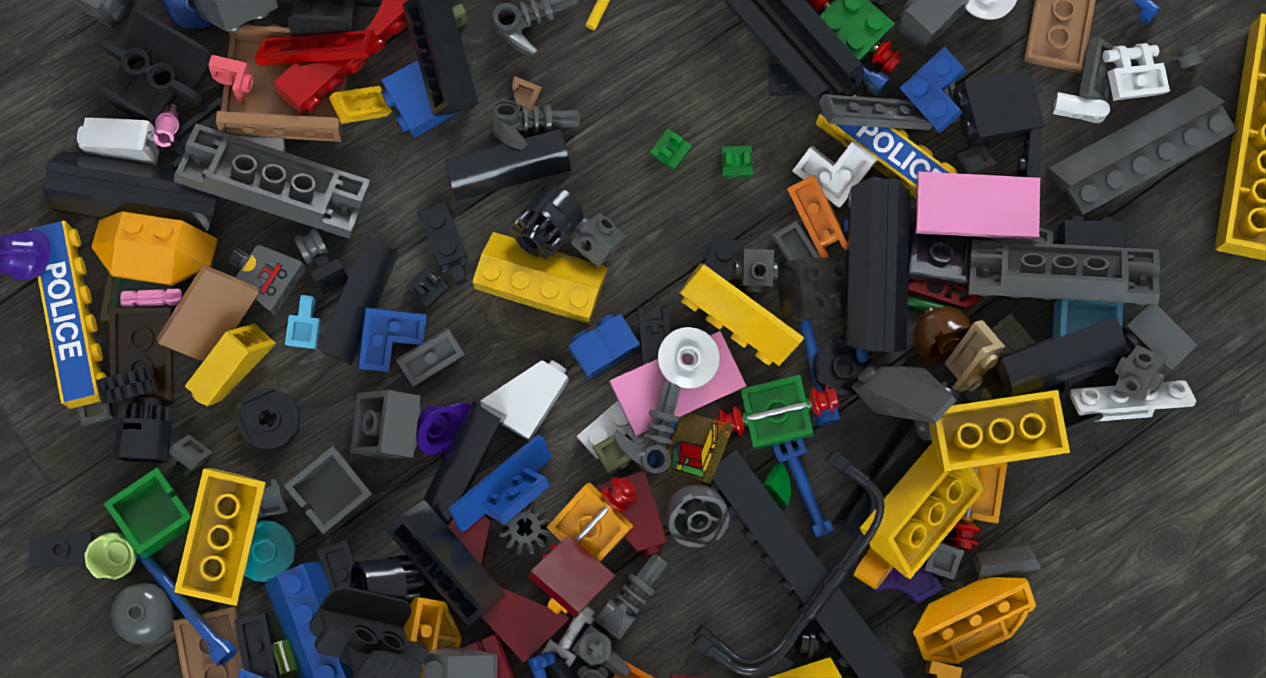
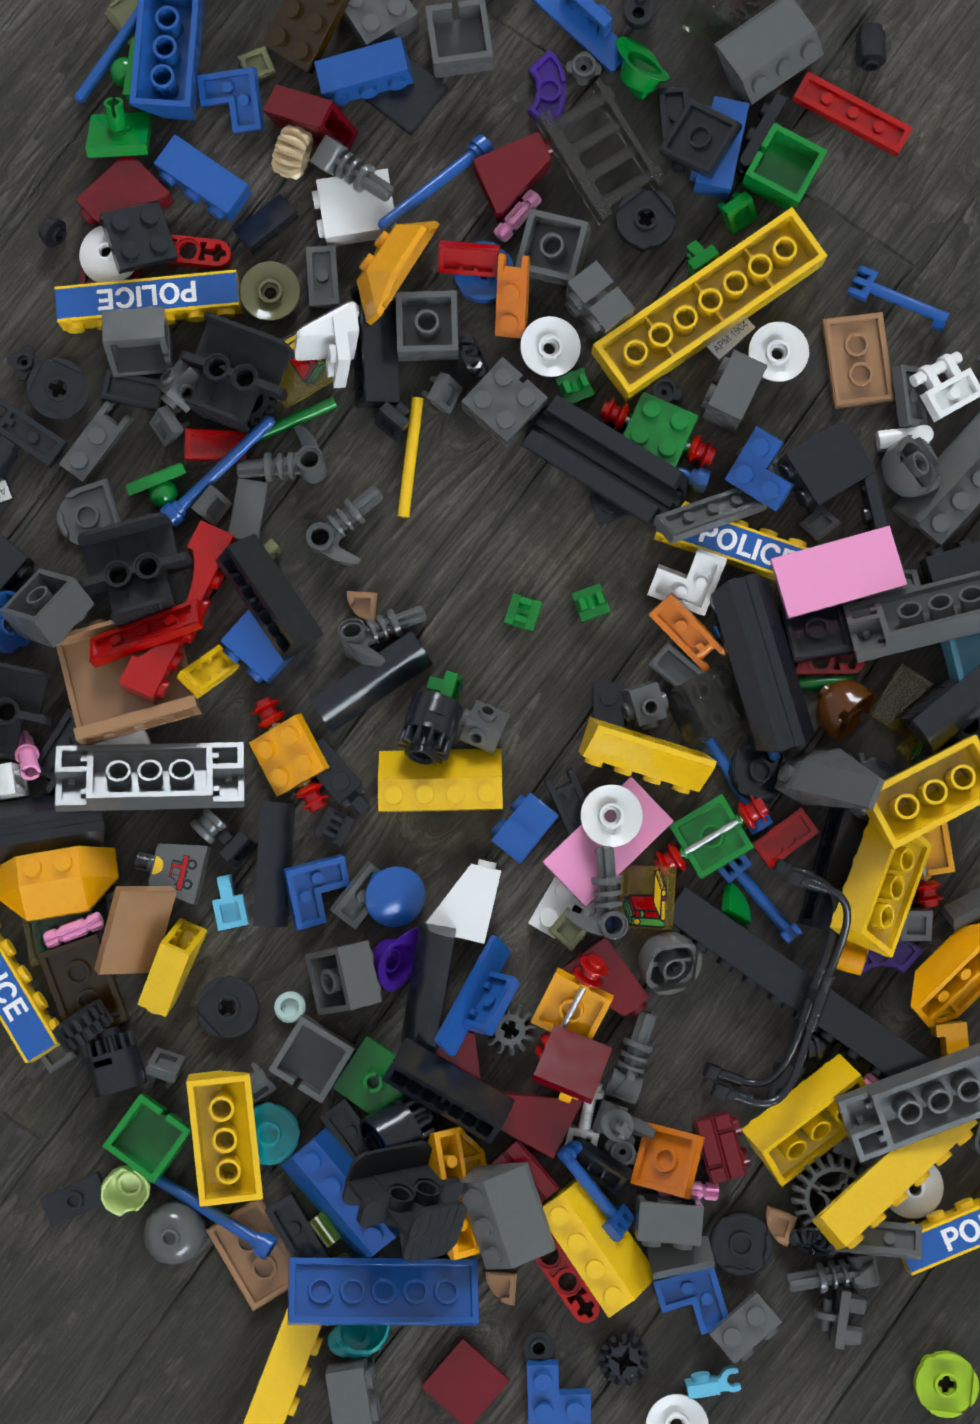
camera: 15 degrees left, 5 degrees up
coral bracket [208,55,253,102] -> none
tan bracket [944,320,1005,392] -> none
none -> light orange plate [249,696,330,813]
none -> light aqua tile [274,991,306,1023]
none -> green tile [332,1035,403,1115]
none -> blue dish [365,866,425,927]
none -> green tile [427,670,464,702]
none -> red plate [753,807,819,869]
none -> dark grey cylinder [882,435,941,498]

